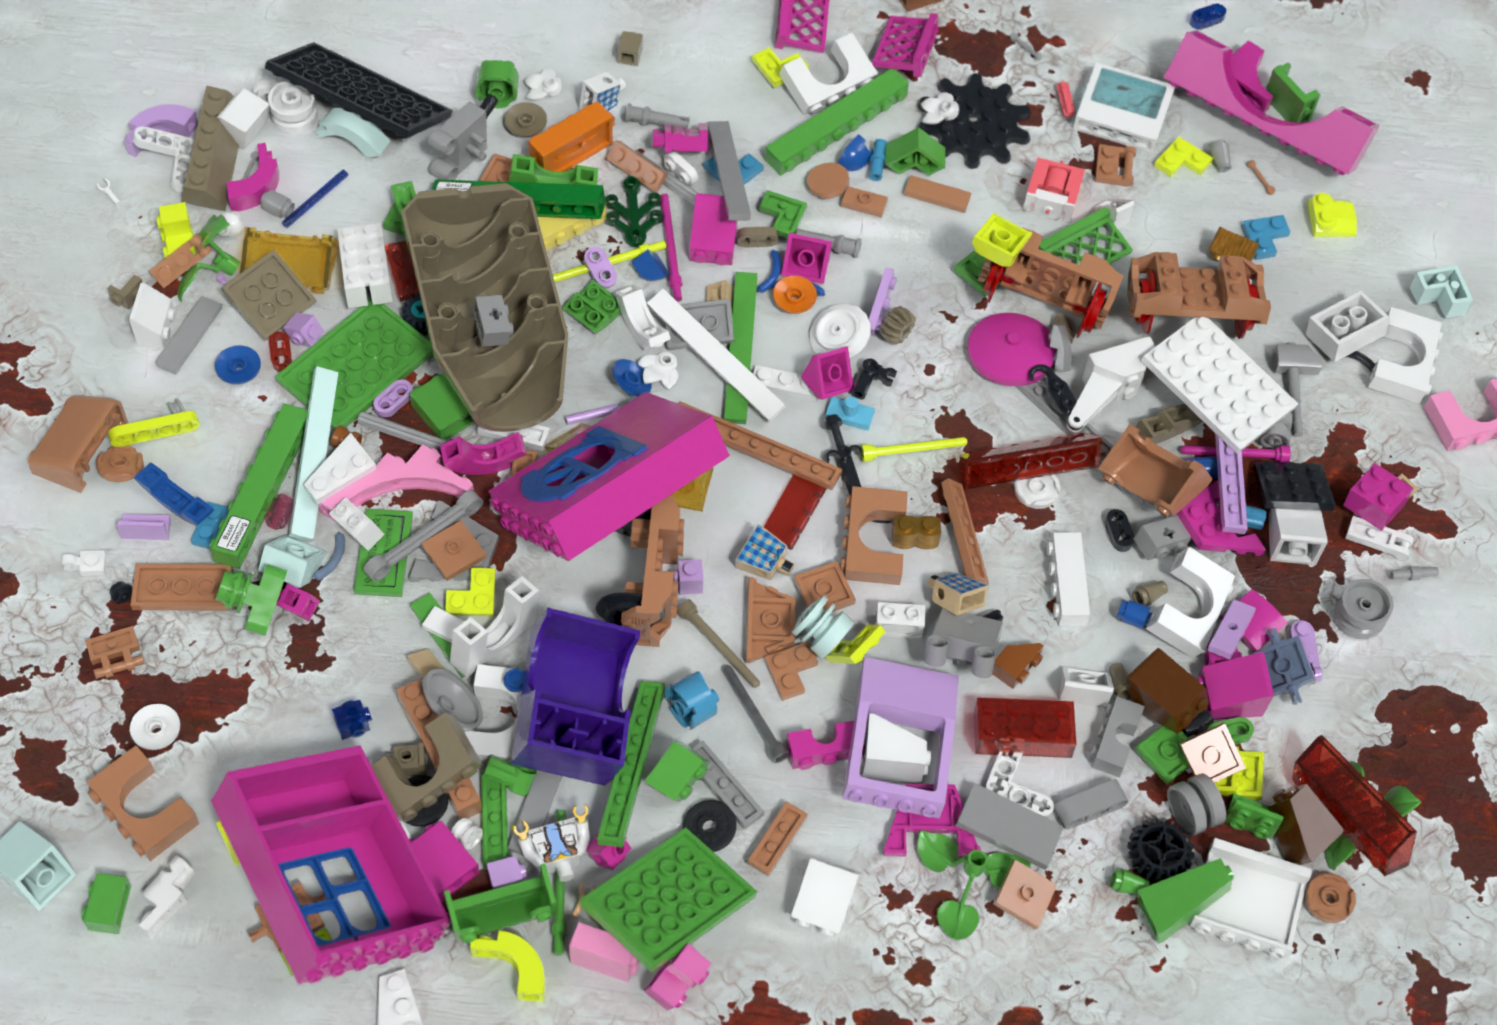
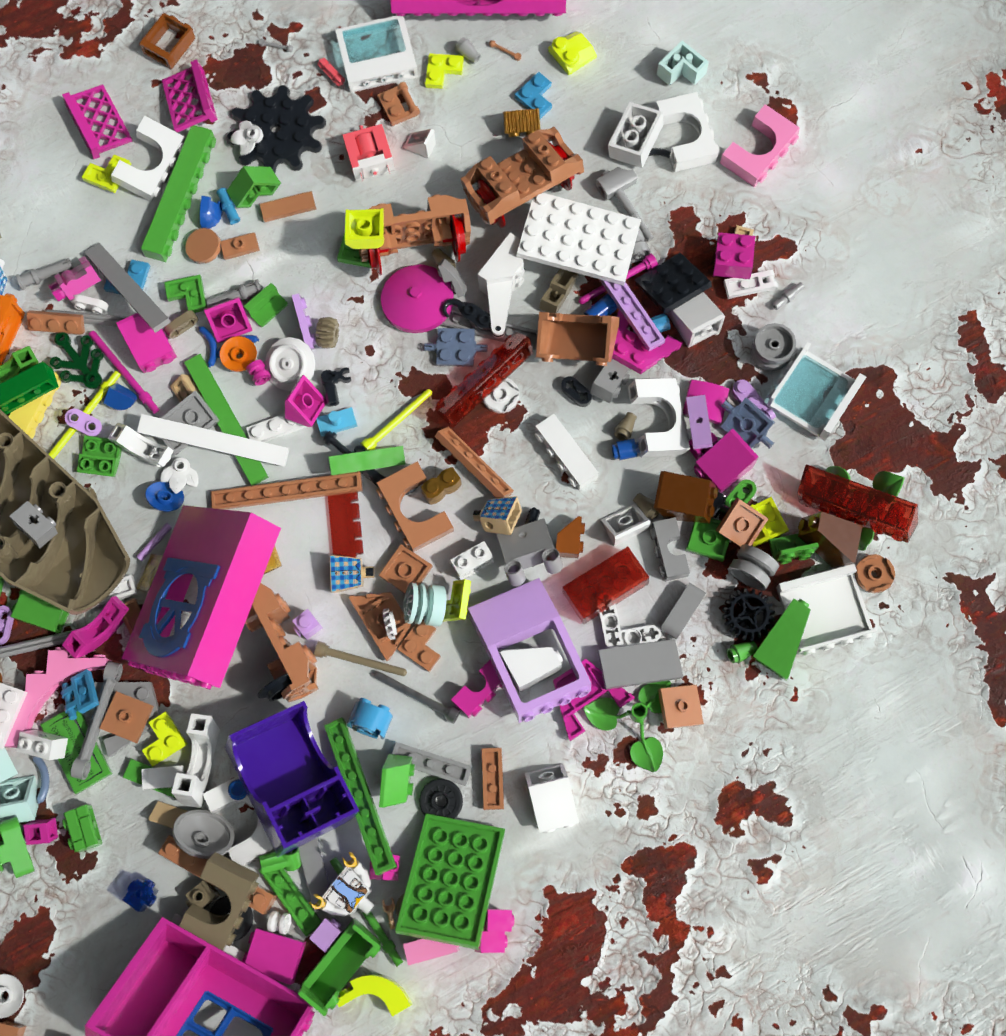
camera: 25 degrees left, 15 degrees up
bright green fence [1038,206,1133,265] -> none
none -> dark azure plate [61,669,99,720]
none -> bright green brick [62,805,103,853]
none -> bright green panel [244,283,288,327]
none -> dark pink wheel [246,360,271,386]
none -> bright green tile [328,446,406,475]
none -> white gear [382,608,397,640]
none -> sand blue plate [424,328,488,367]
none -> clear light blue panel [766,342,866,441]

